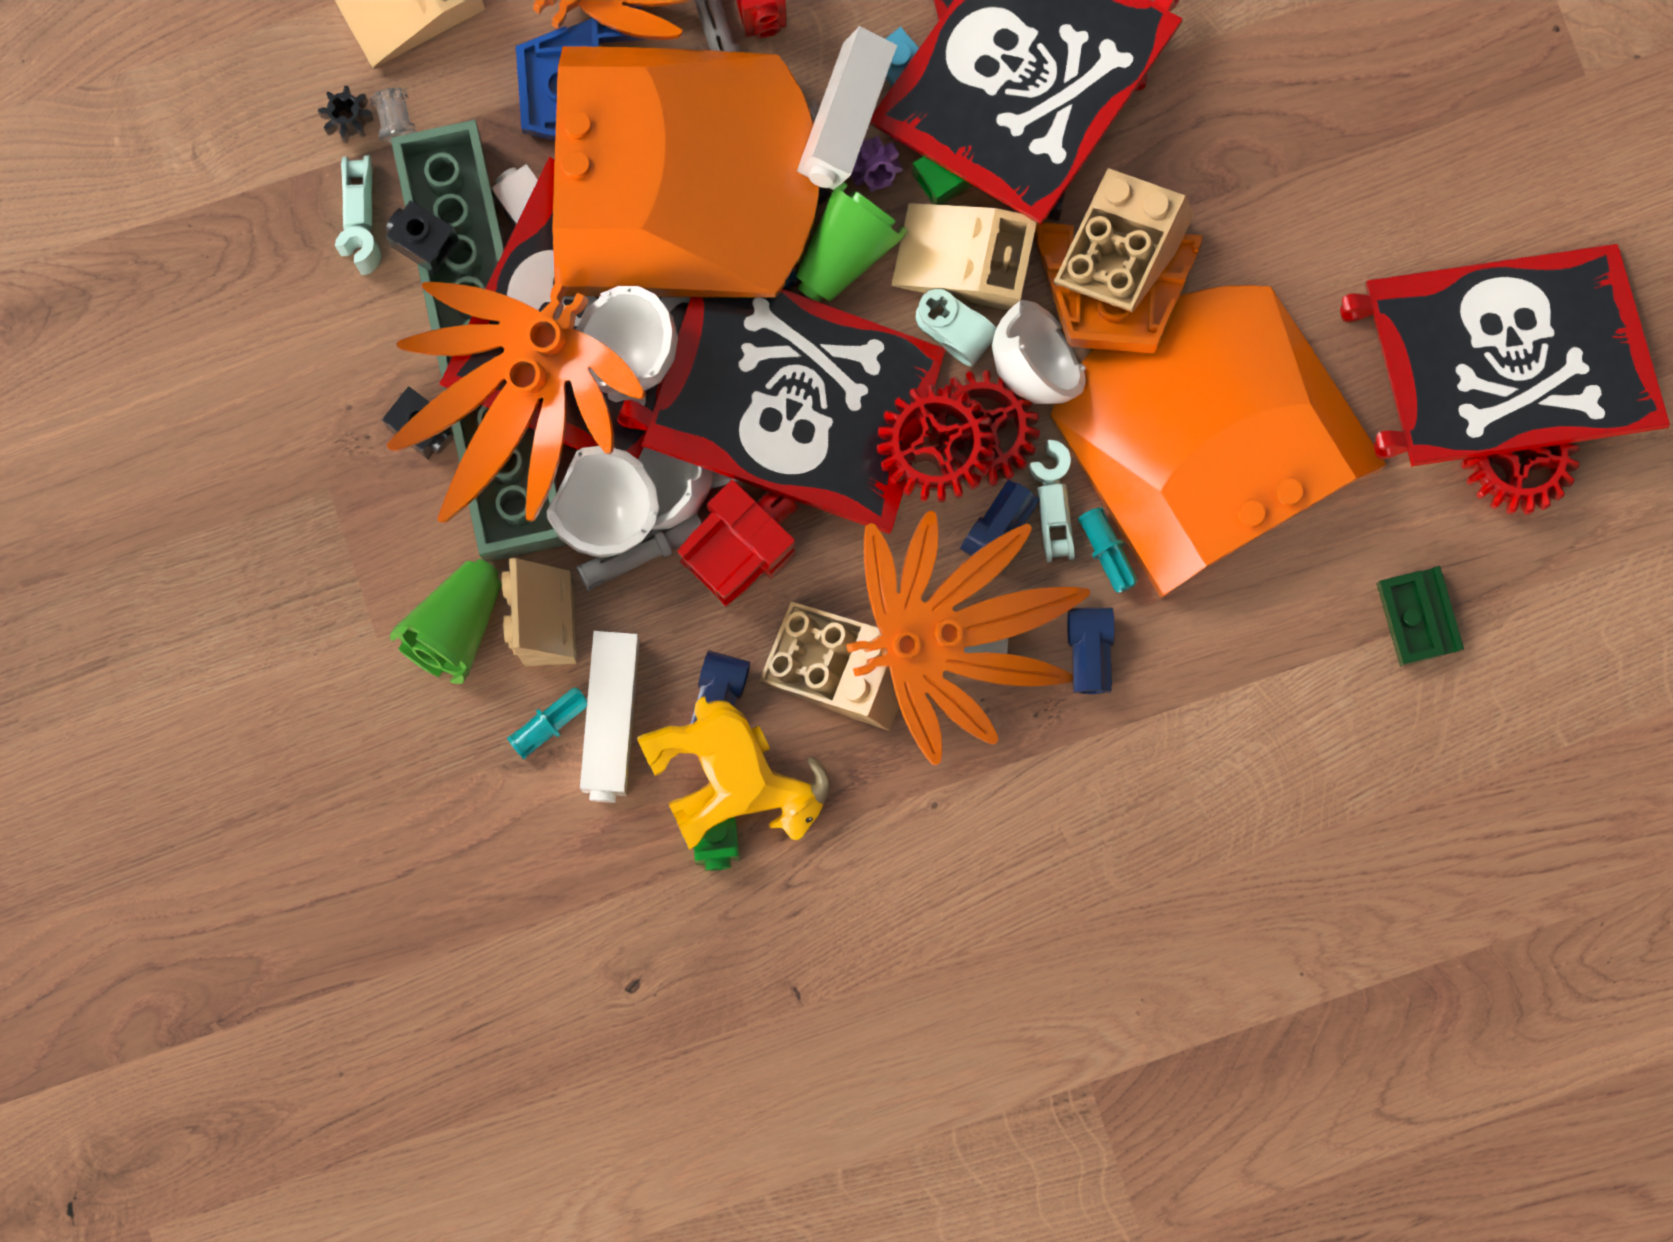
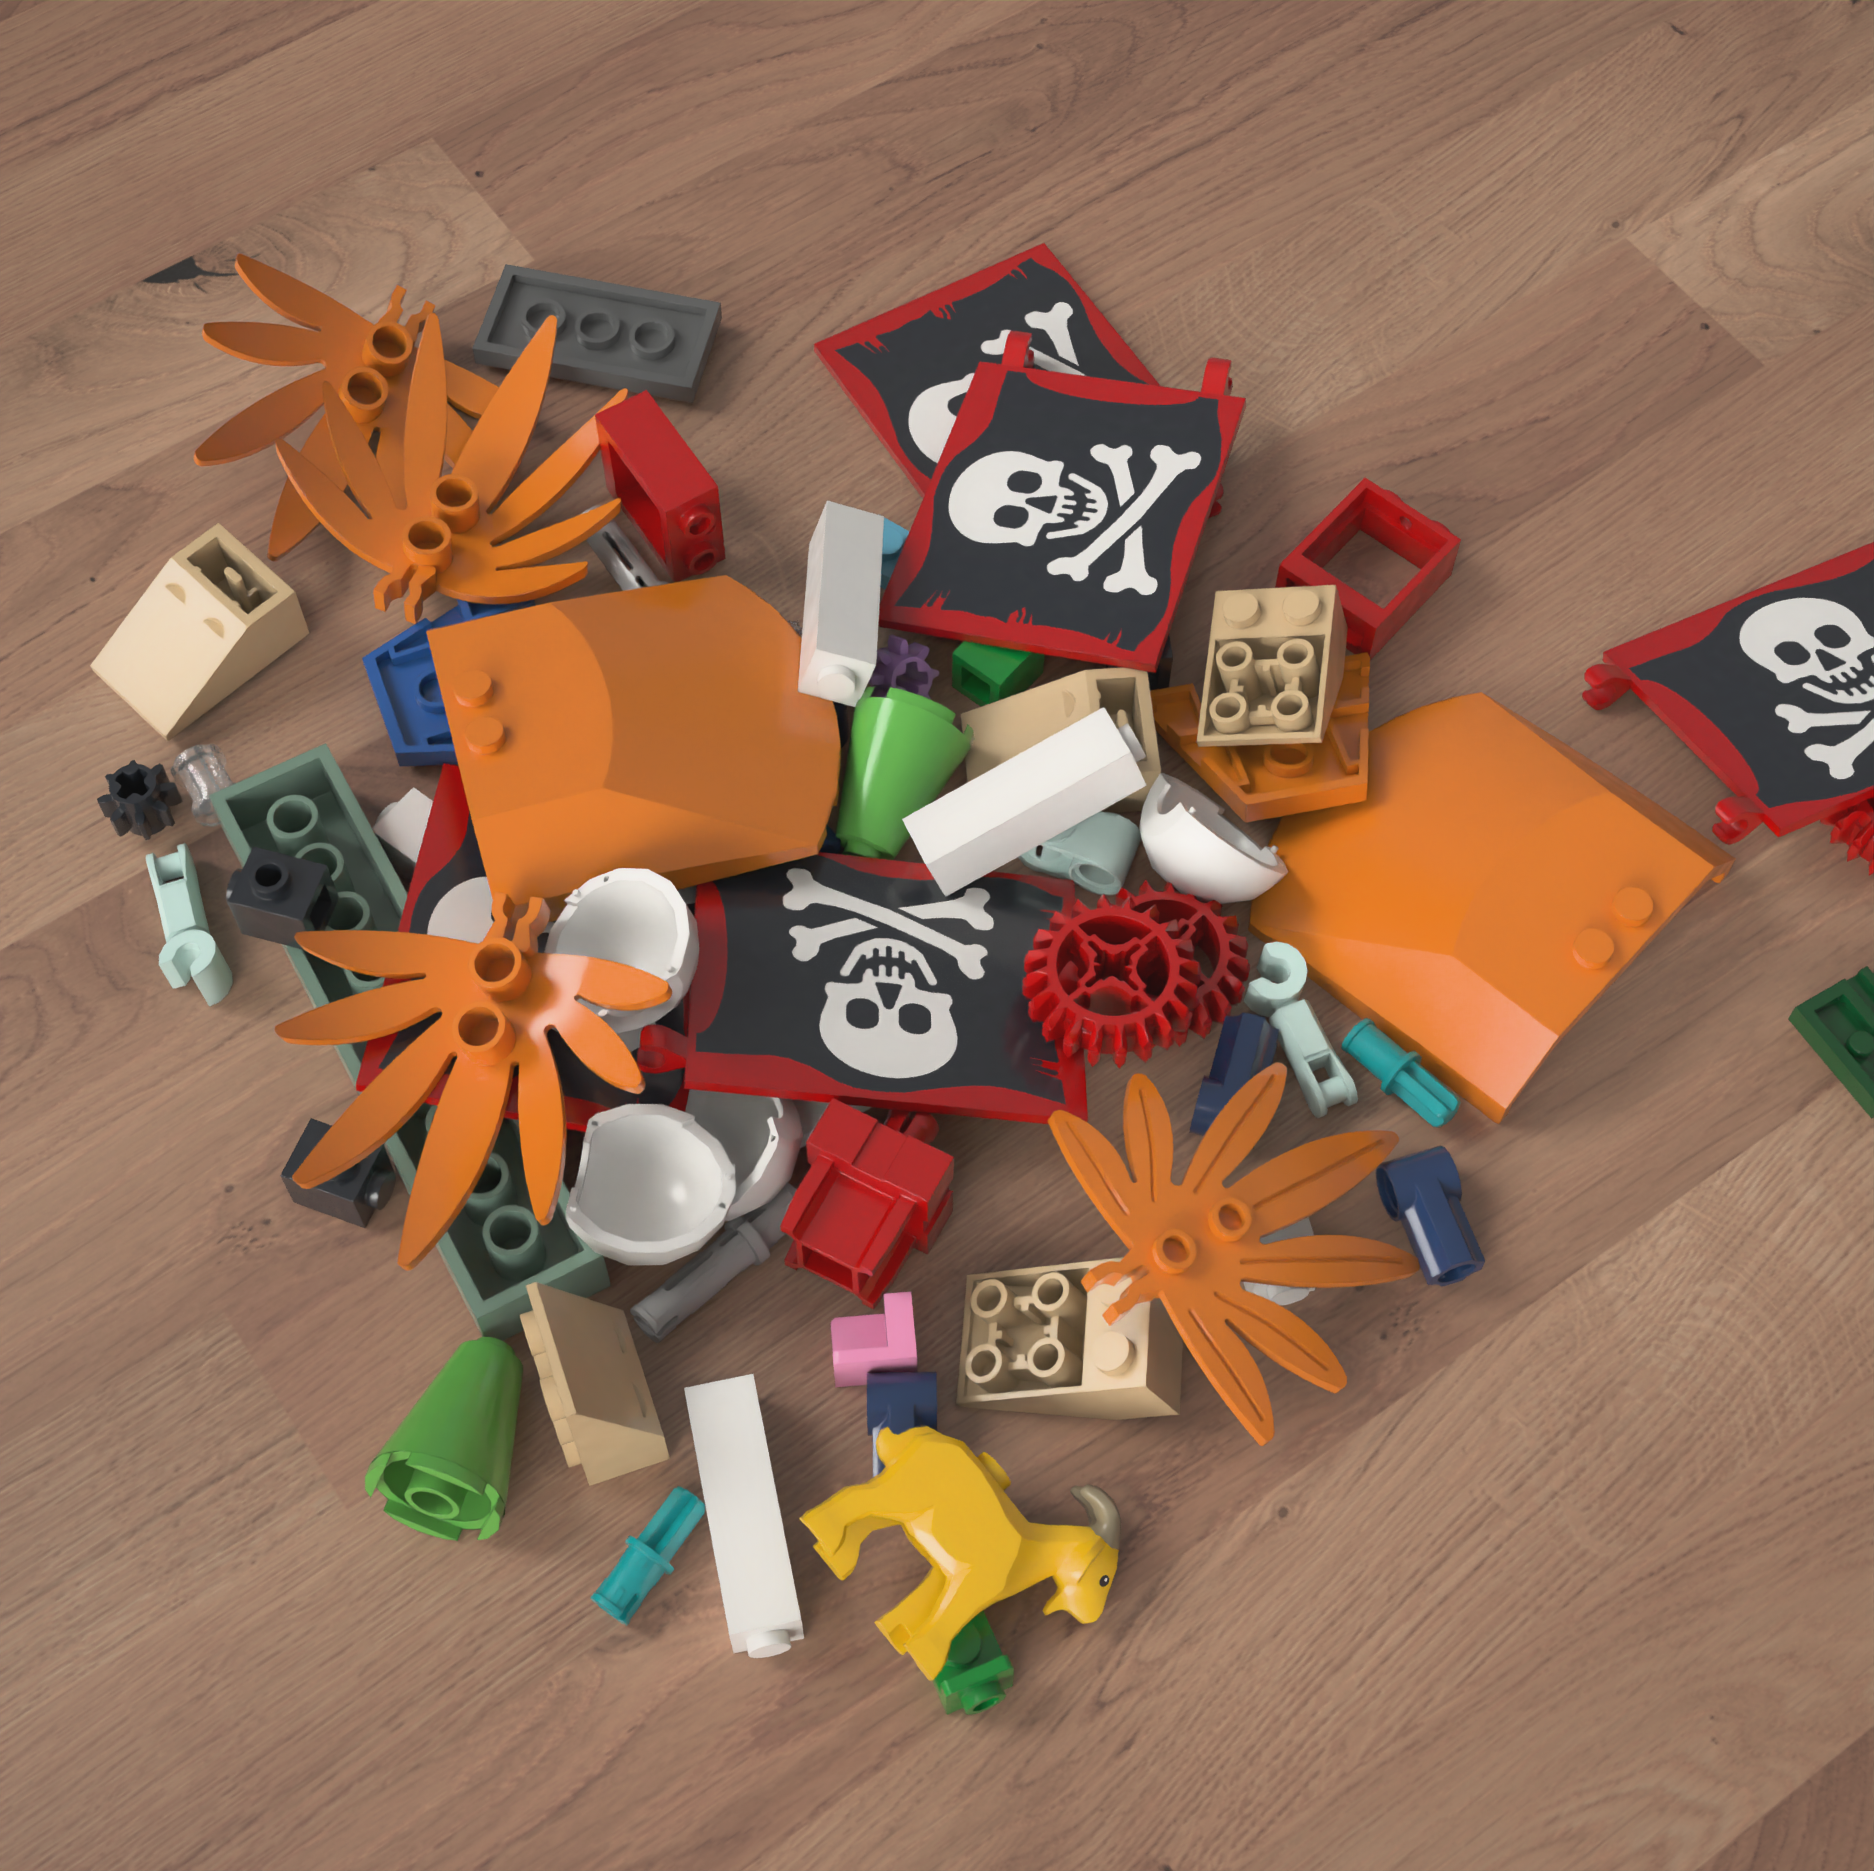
camera: 15 degrees left, 20 degrees down
none -> bright pink panel [831,1292,917,1387]
none -> white brick [902,707,1147,897]
none -> red window [1275,477,1461,660]

